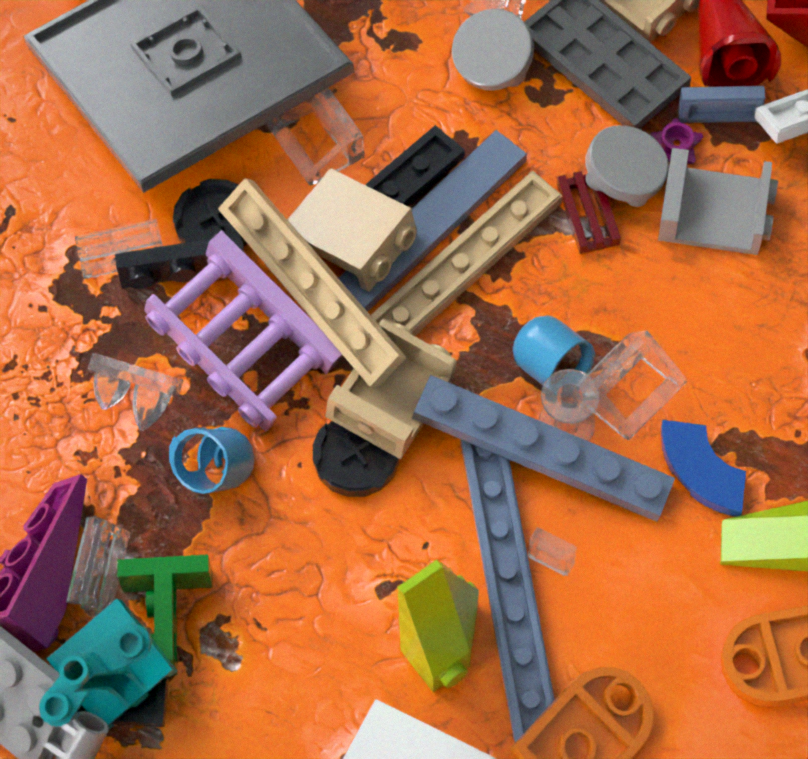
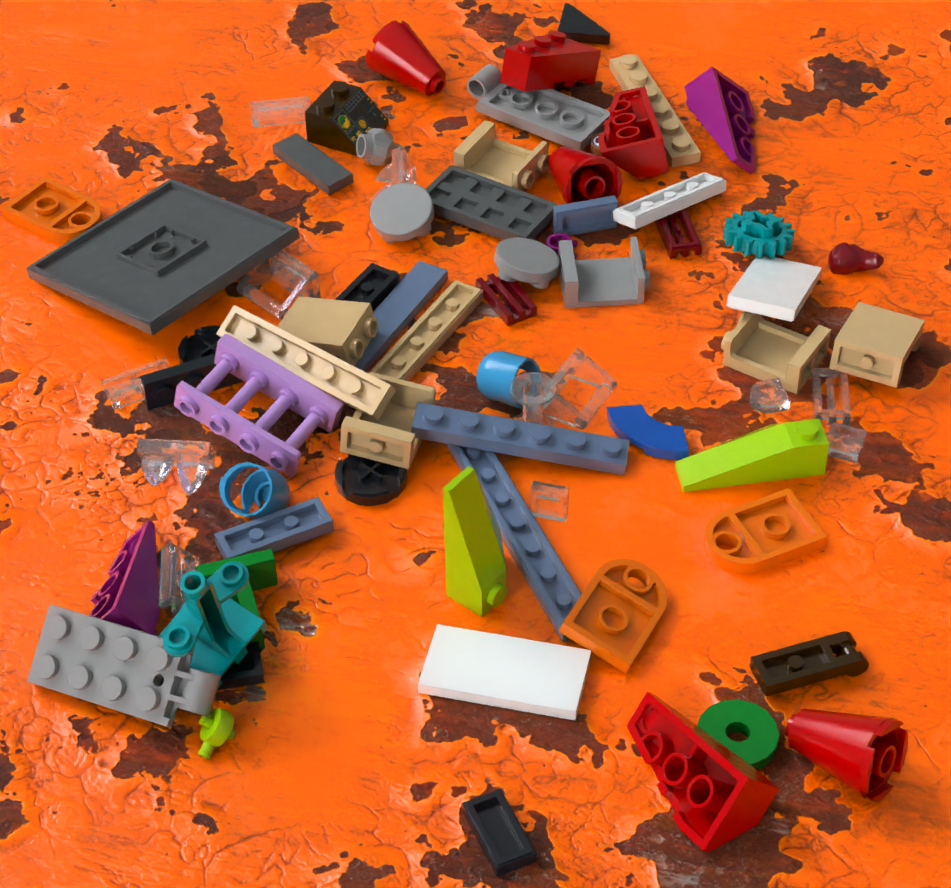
camera: 15 degrees left, 20 degrees down
none -> sand blue plate [214,497,334,559]

